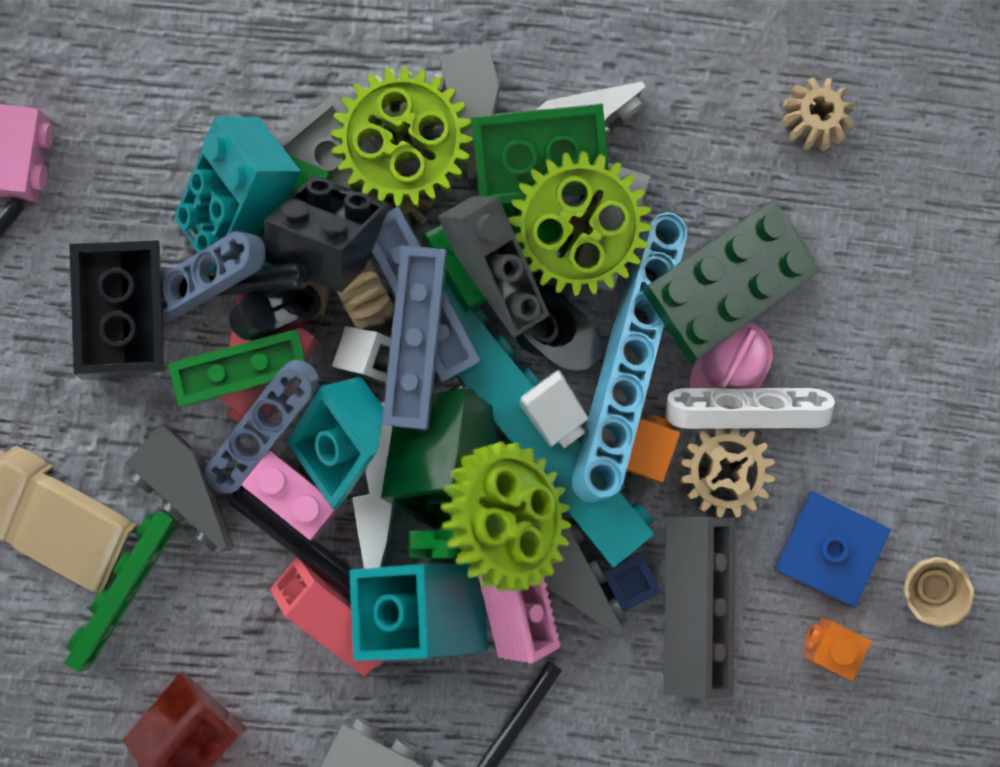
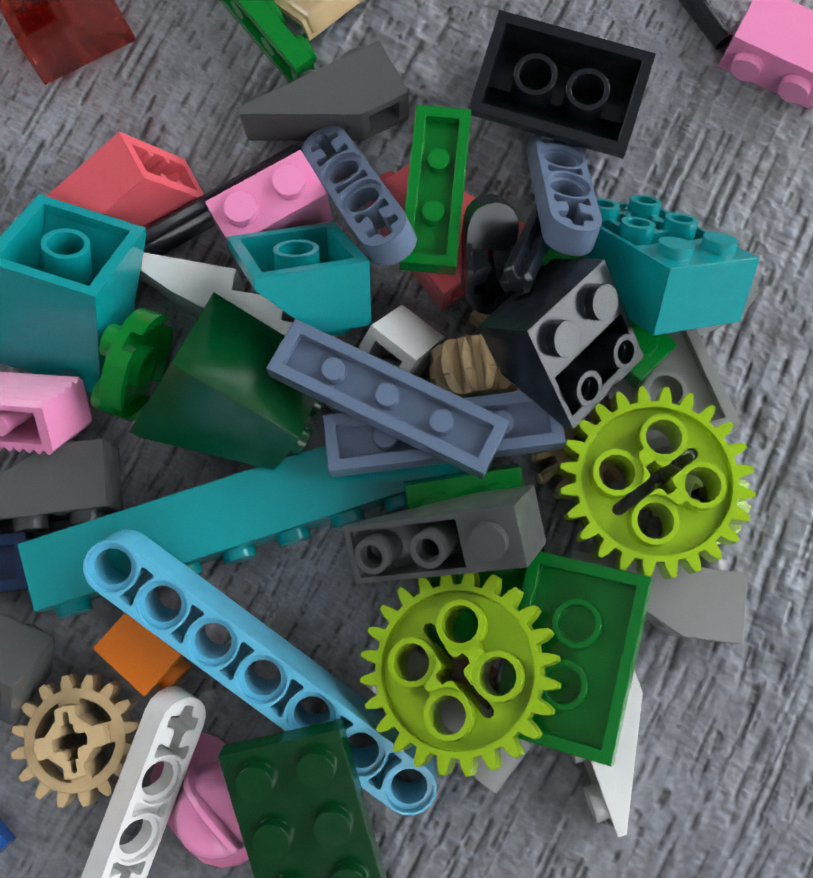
camera: 110 degrees right, 5 degrees down
lime gear [441,442,571,592] -> none
black piece [515,283,602,372] -> none
white slope [519,371,589,448] -> none

